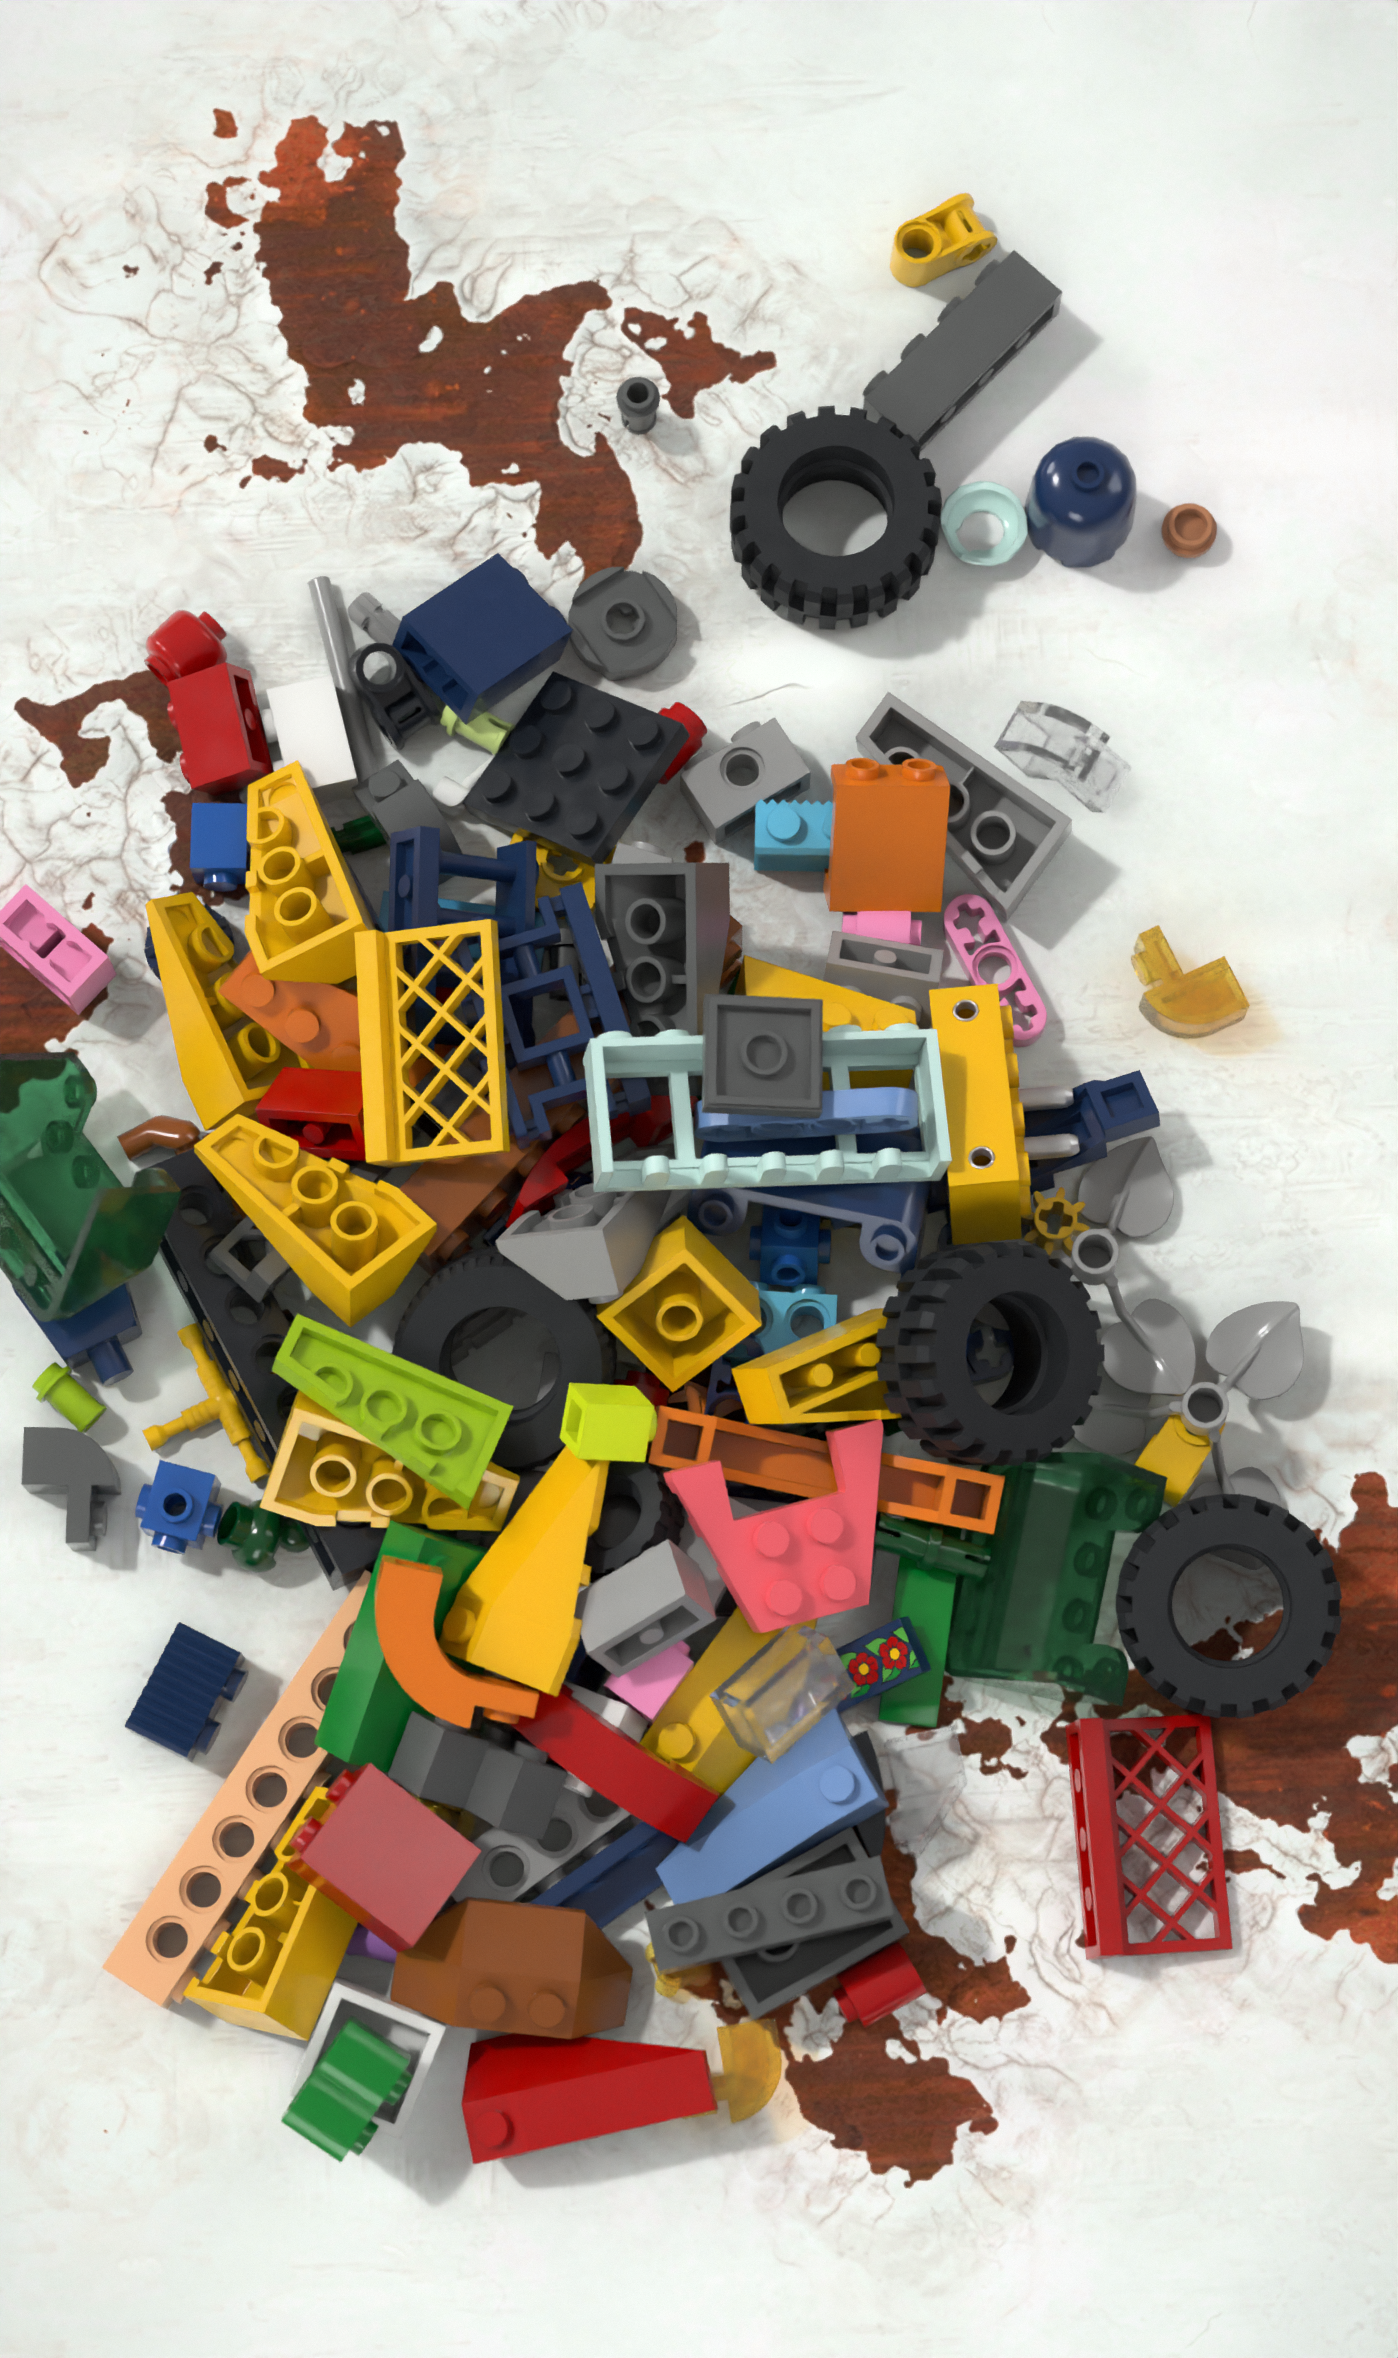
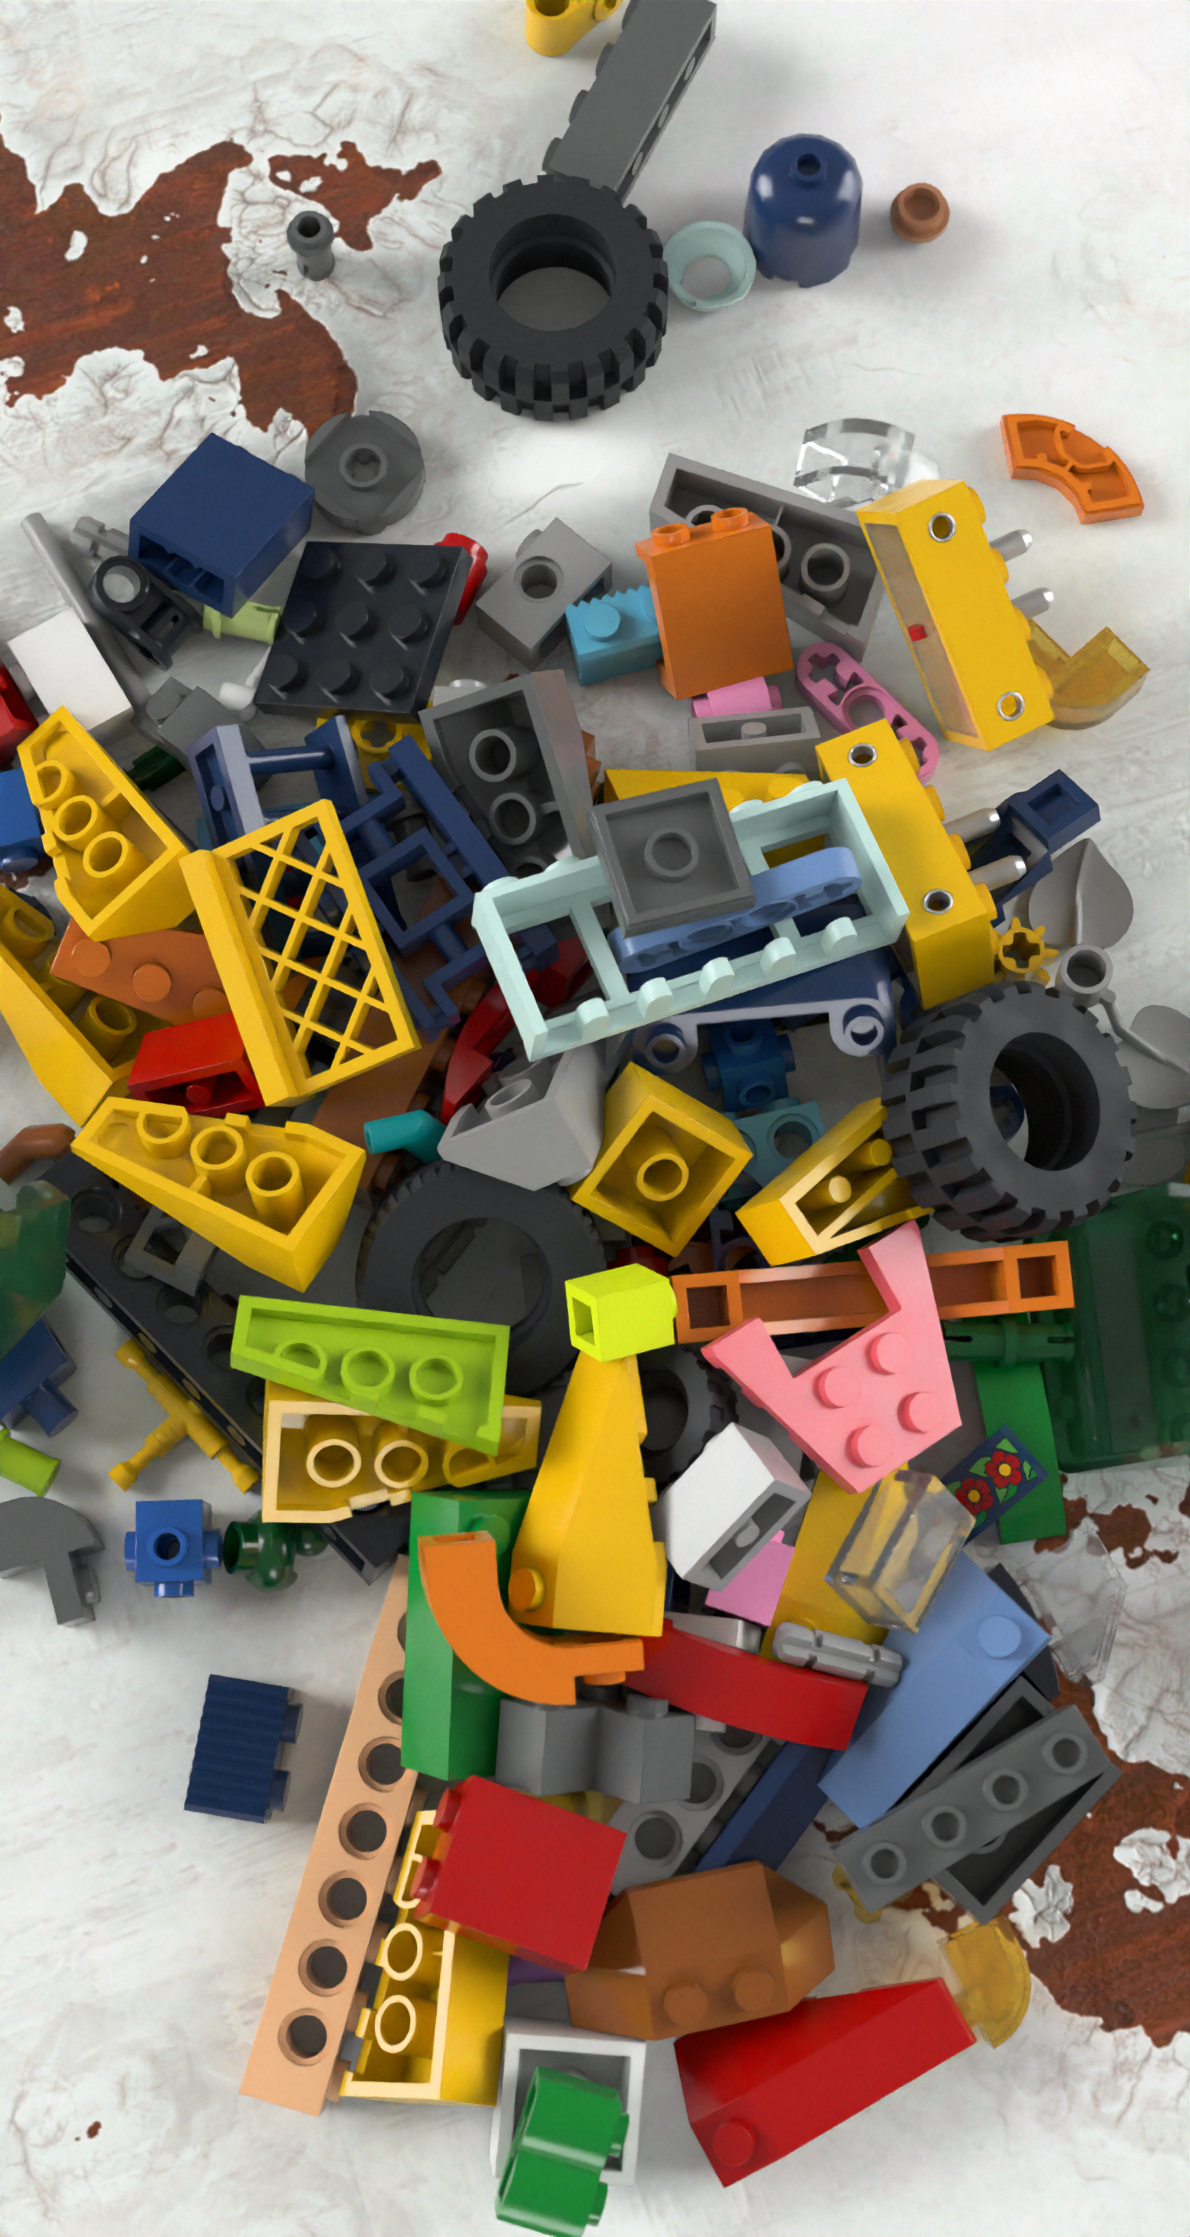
camera: 15 degrees left, 0 degrees up
red brick [831,1941,927,2028] -> none
none -> teal arm [363,1110,447,1163]
none -> light grey axle [772,1622,903,1688]
none -> yellow piece [855,479,1055,752]
none -> orange tile [999,414,1144,525]

